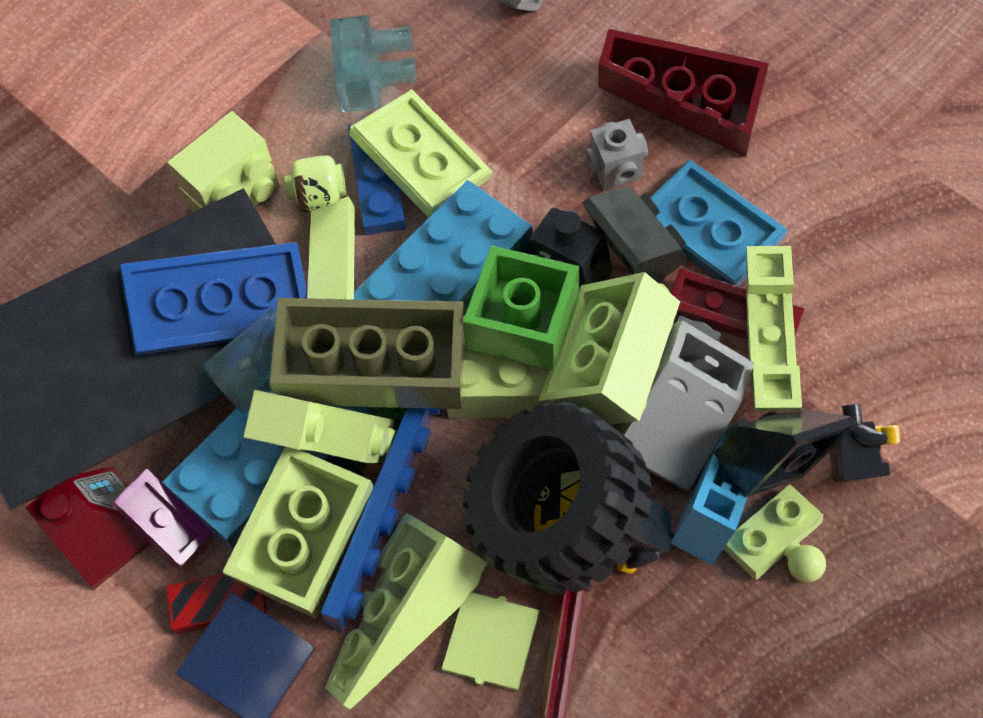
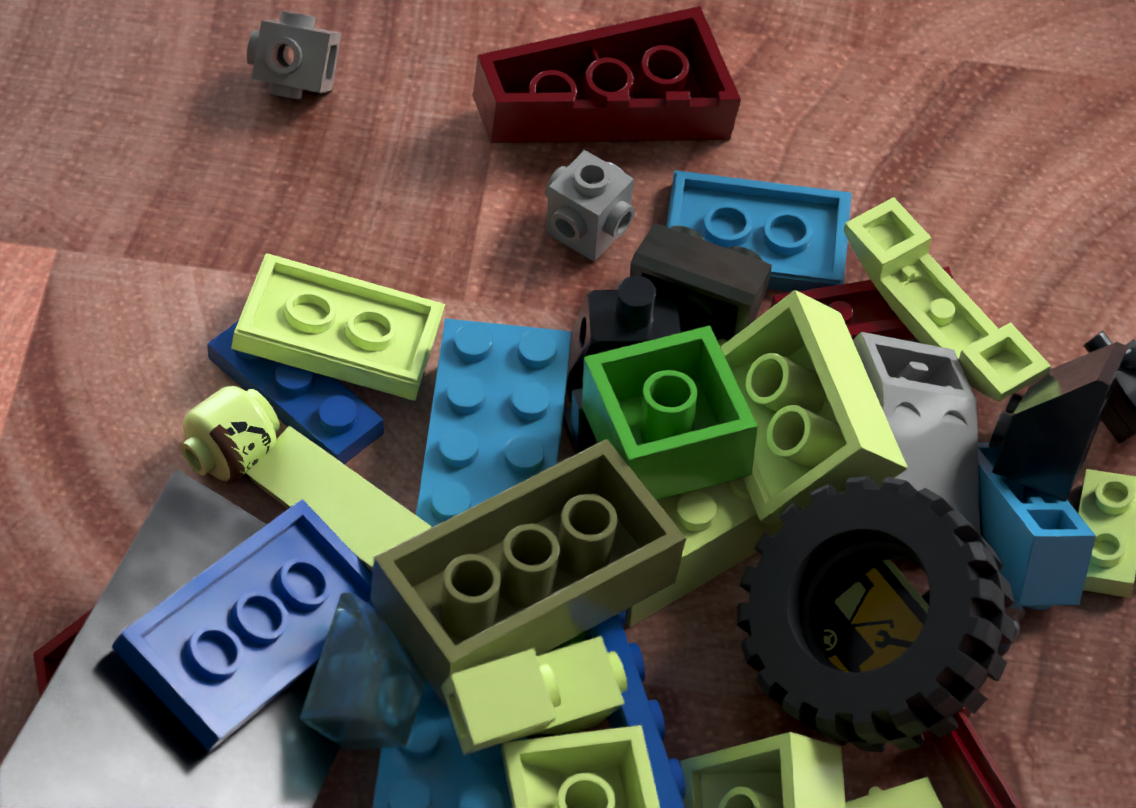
camera: 45 degrees left, 10 degrees down
yellowish green piece [167,111,280,212] -> none
clear light blue brick [329,15,418,112] -> none

